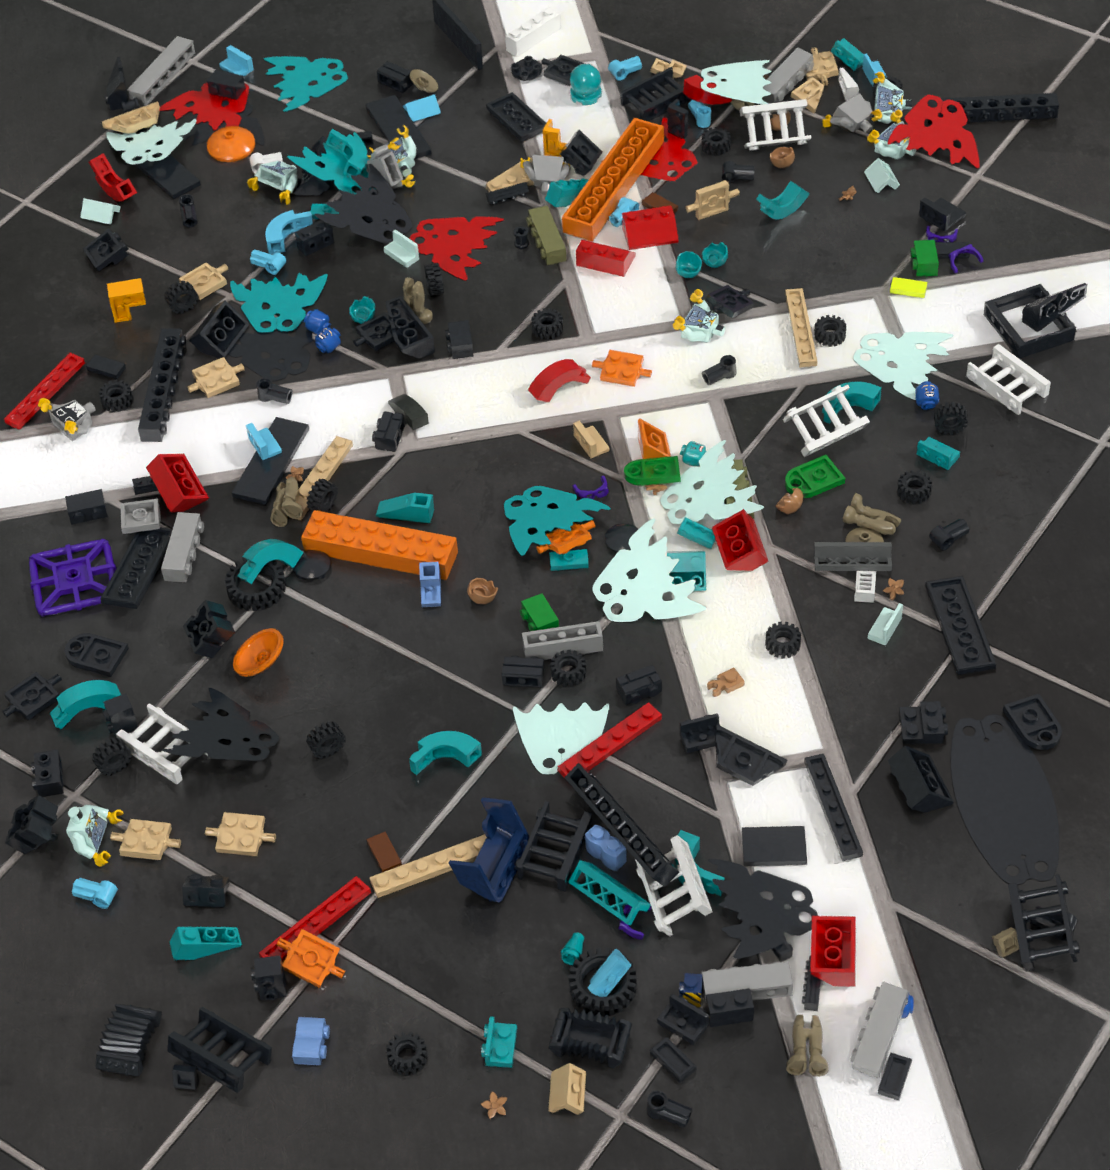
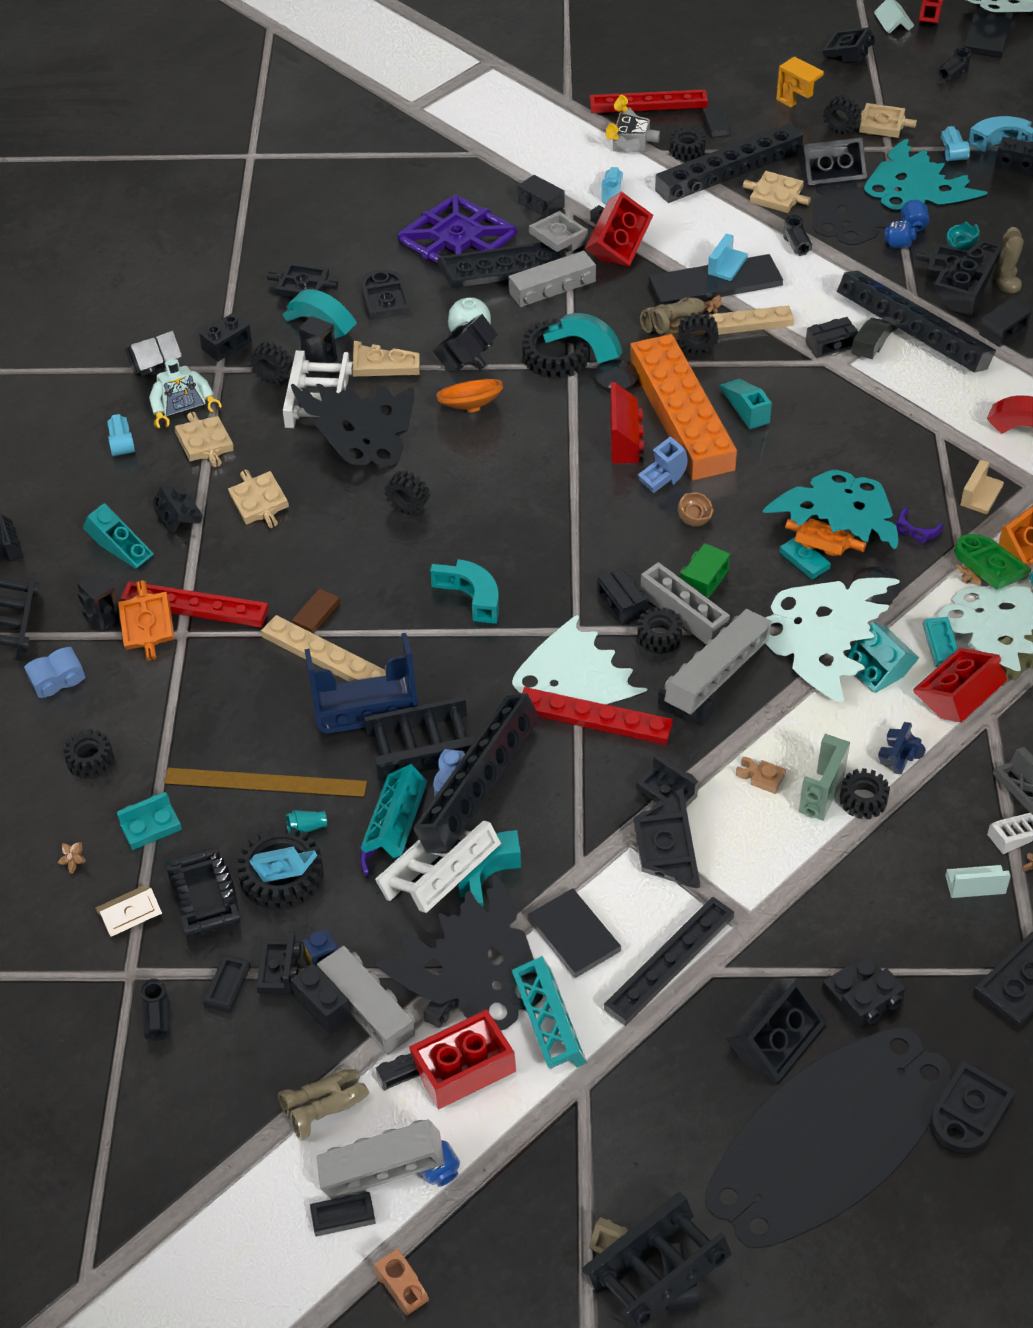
camera: 55 degrees right, 0 degrees up
none -> pearl gold sticker [164,768,367,797]
none -> tan wing [353,341,420,377]
none -> nougat leg [374,1248,429,1315]
none -> light aqua cylinder [448,298,491,332]
none -> teal fence [512,956,587,1069]
none -> medium azure piece [601,167,623,204]
none -> red slope [610,382,644,463]
none -> light grey brick [665,609,772,714]
none -> sand green panel [799,734,850,821]
none -> black brick [837,270,996,373]
none -> dark blue hips [878,722,926,774]

